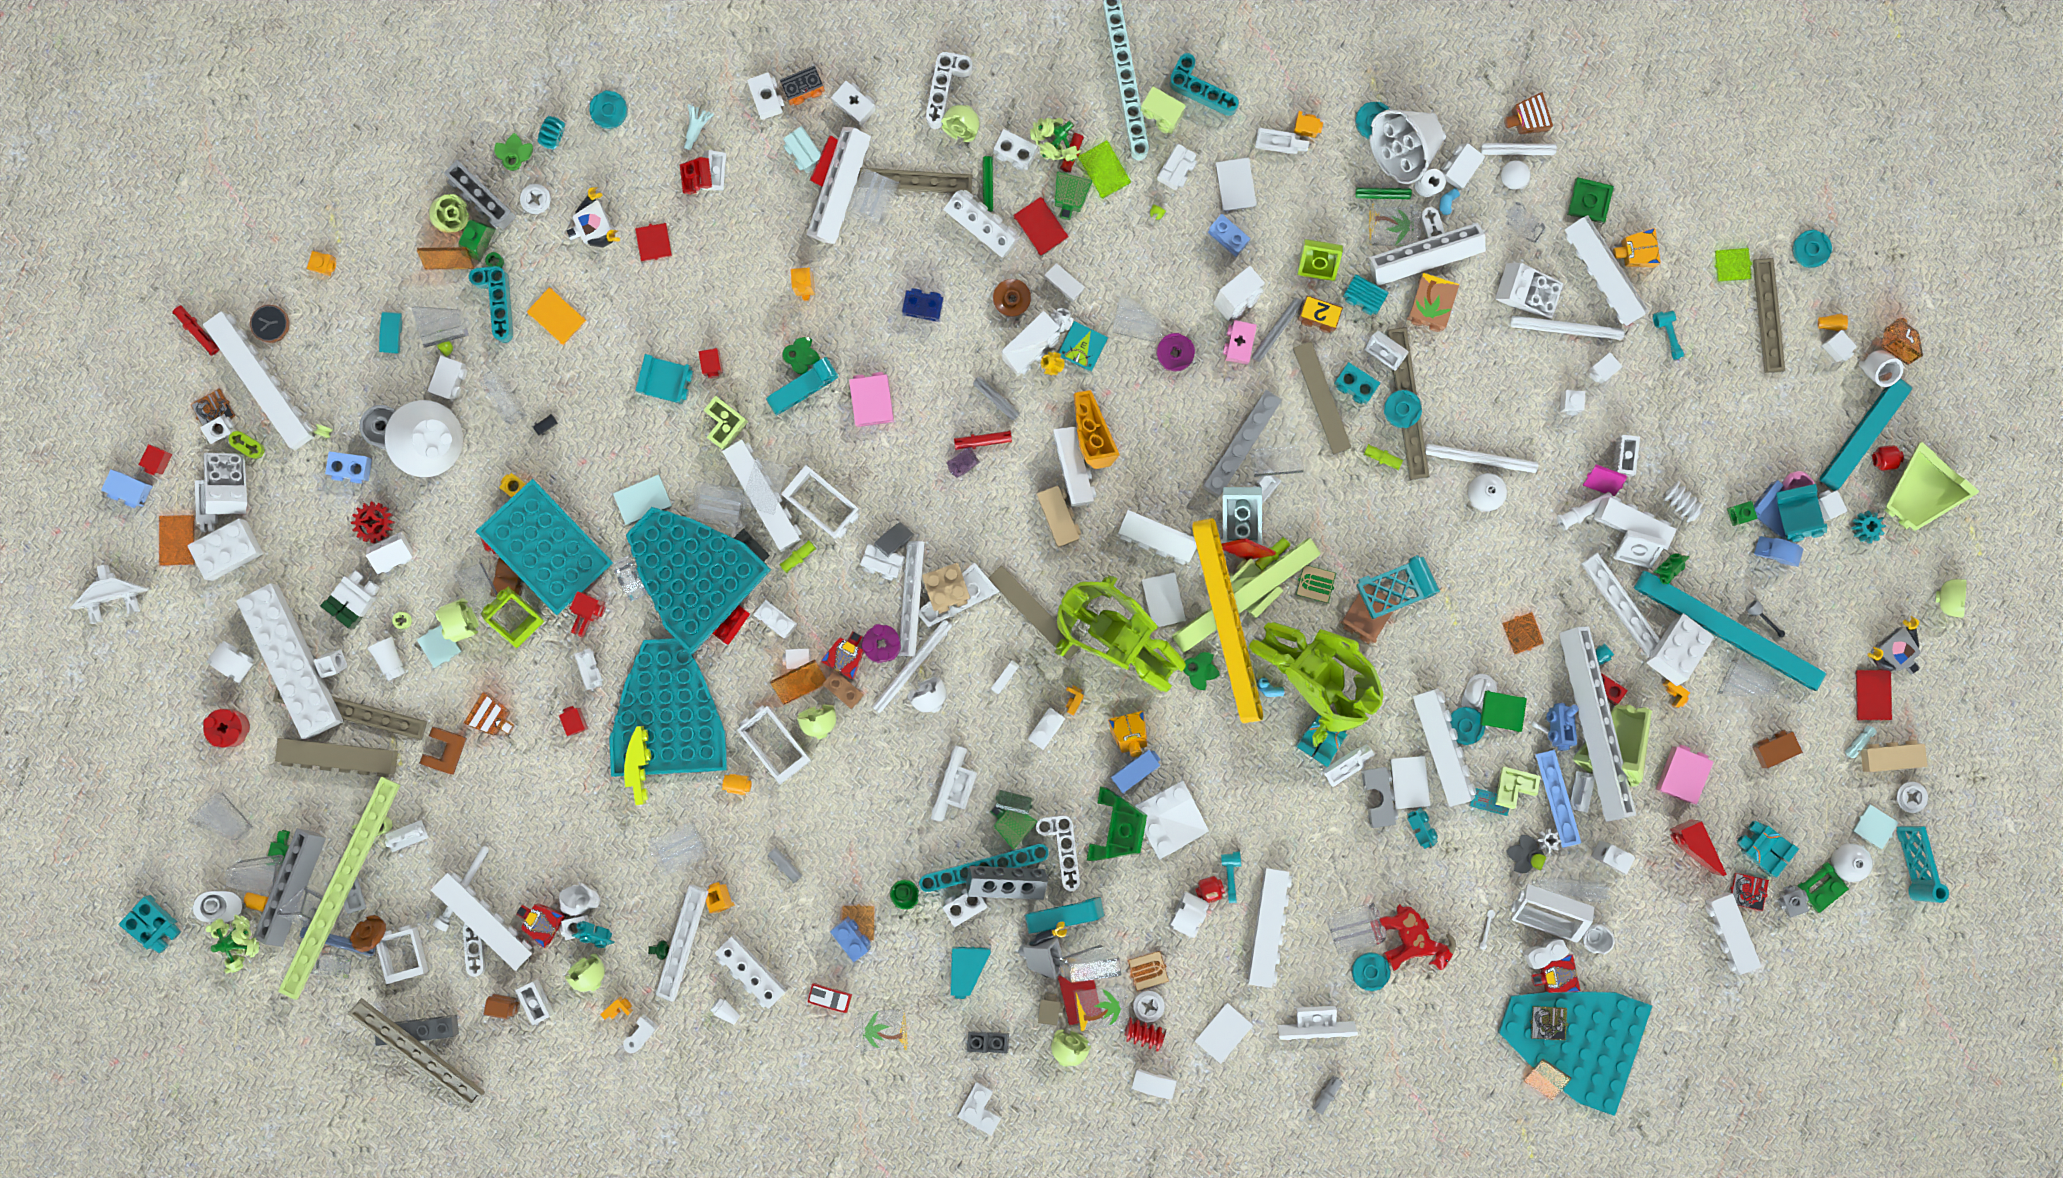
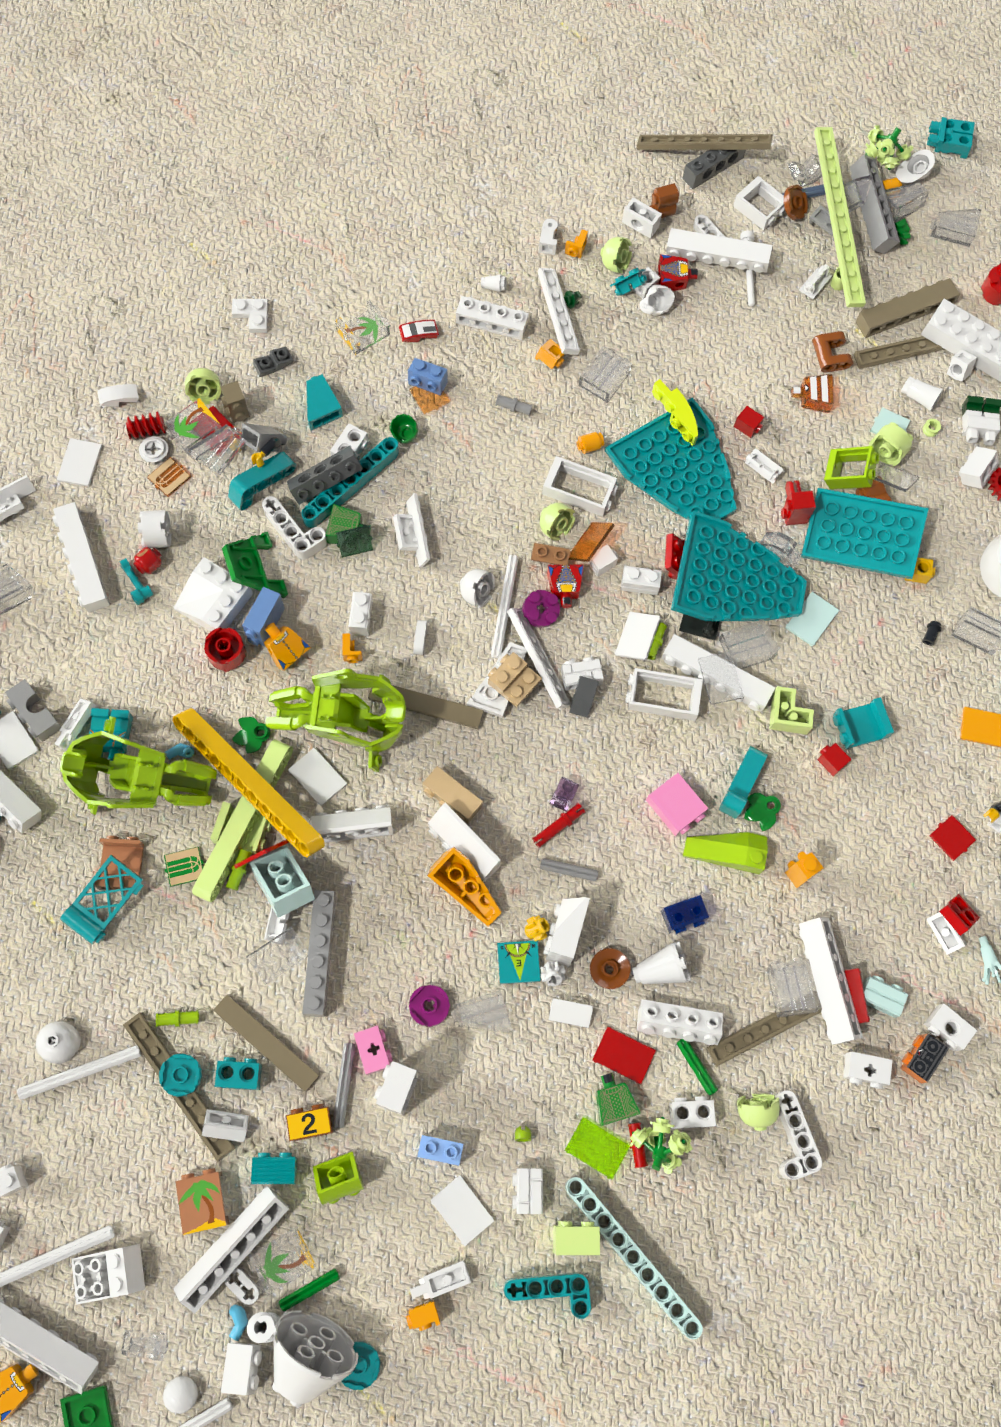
camera: 145 degrees right, 15 degrees down
none -> red brick [204,628,246,672]
none -> white piece [615,612,661,660]
none -> white cone [632,941,692,984]
none -> lime wedge [683,832,768,875]

